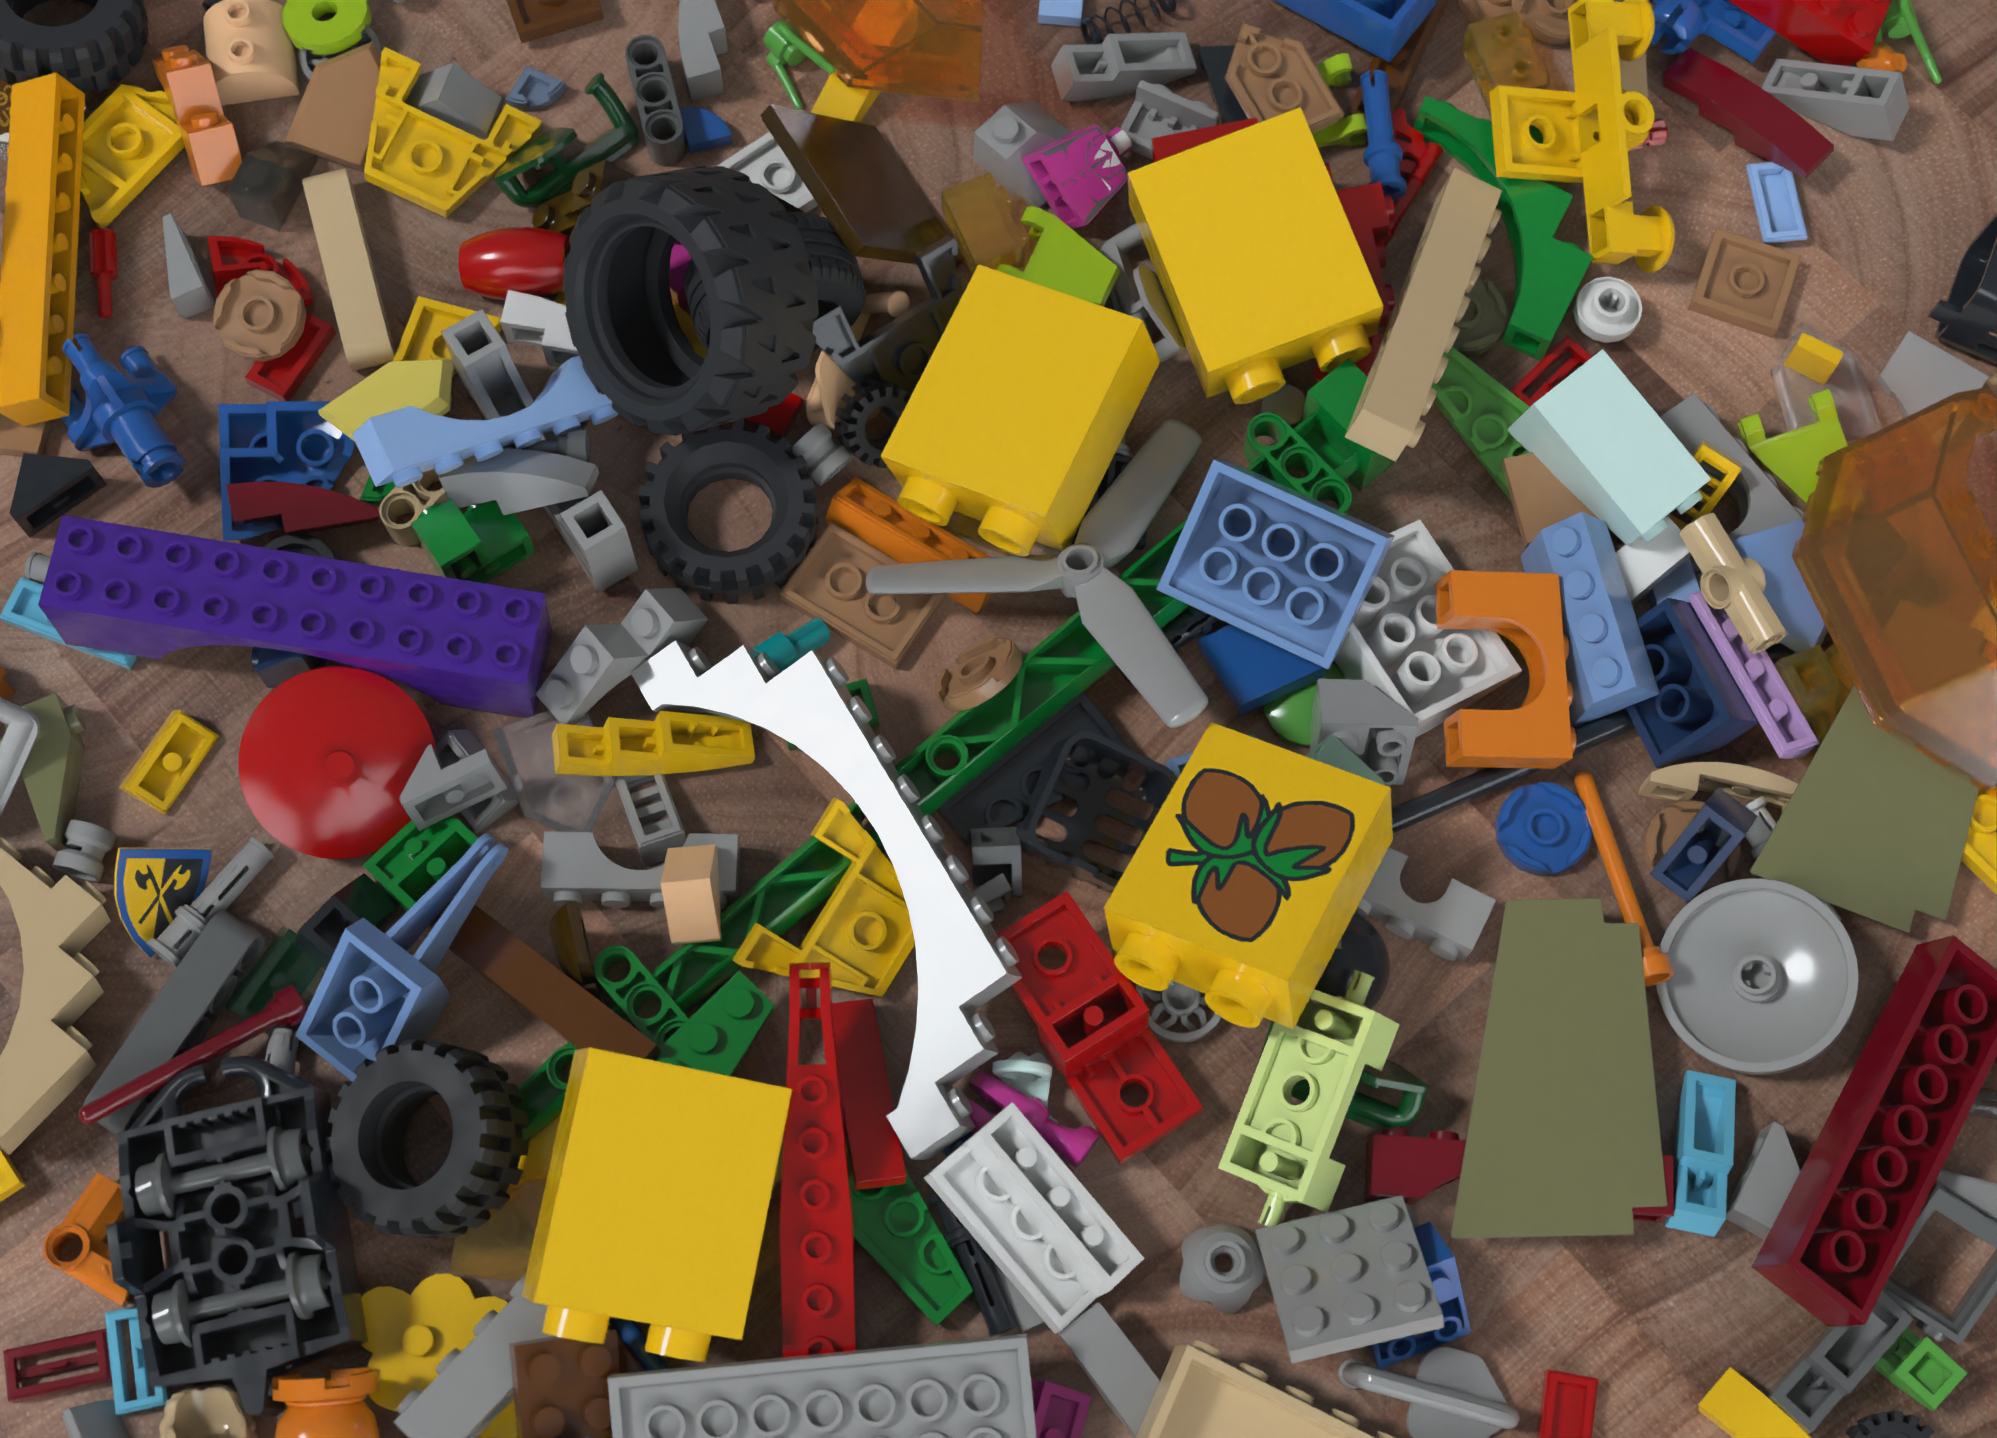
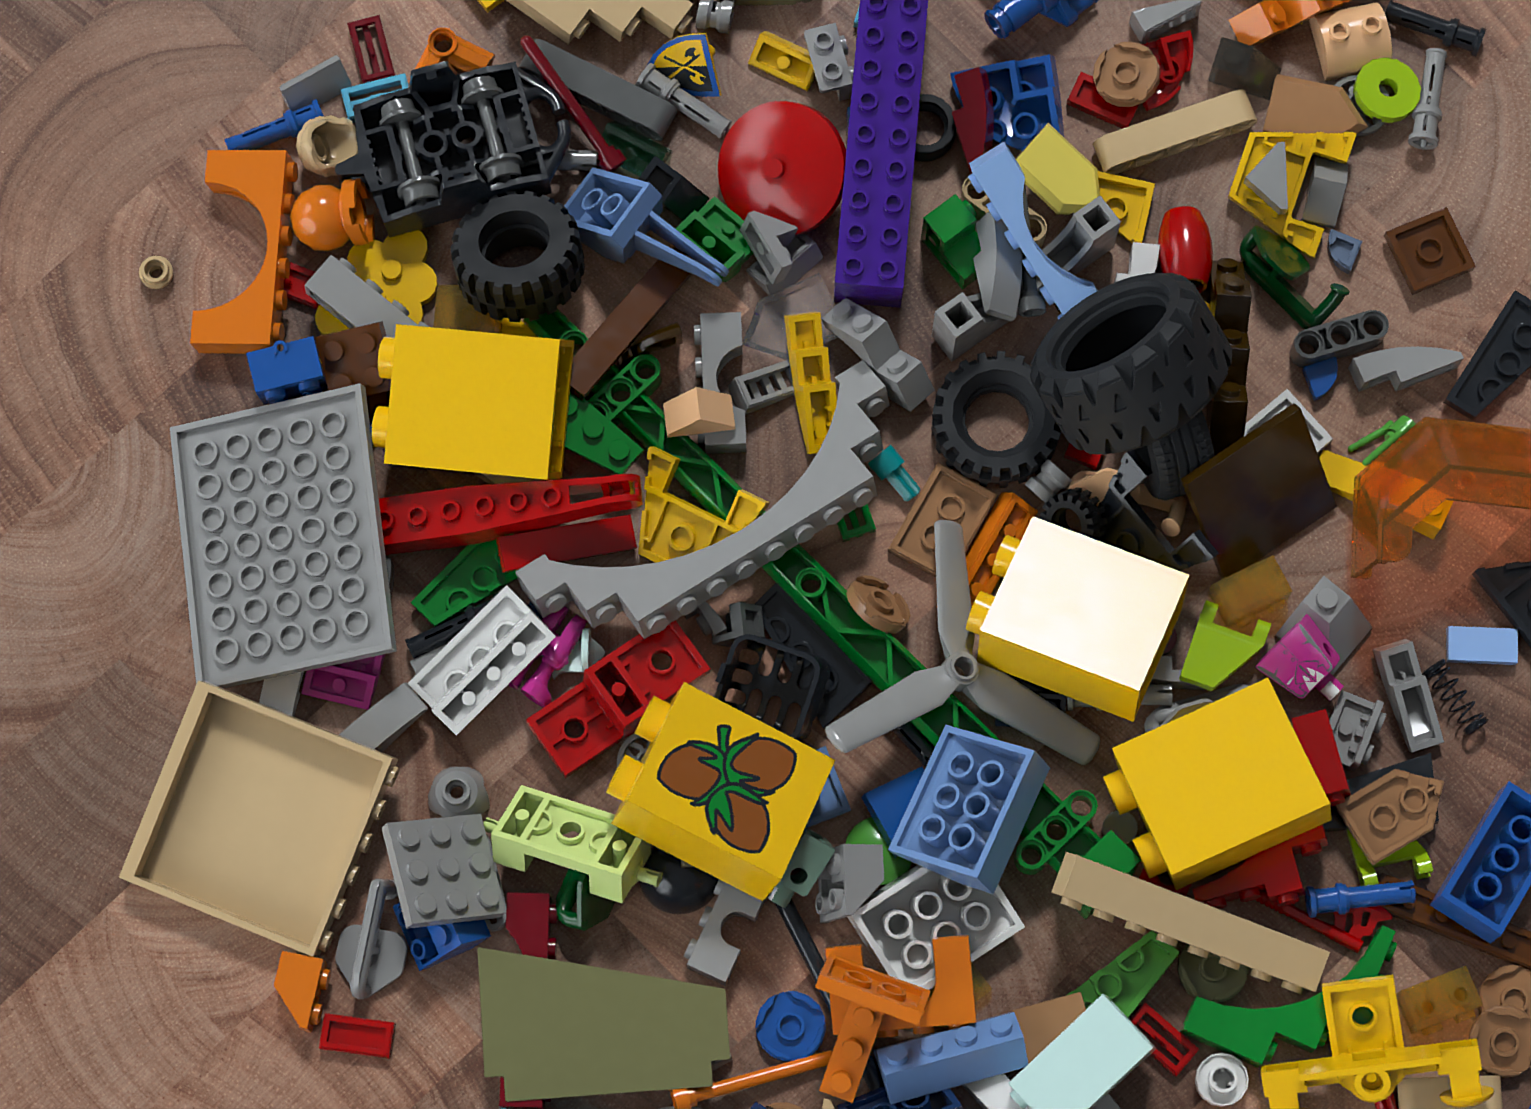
camera: 90 degrees right, 5 degrees up
none -> light grey bracket [804,23,854,101]
none -> orange piece [815,954,931,1103]
none -> light grey slope [1244,142,1288,215]

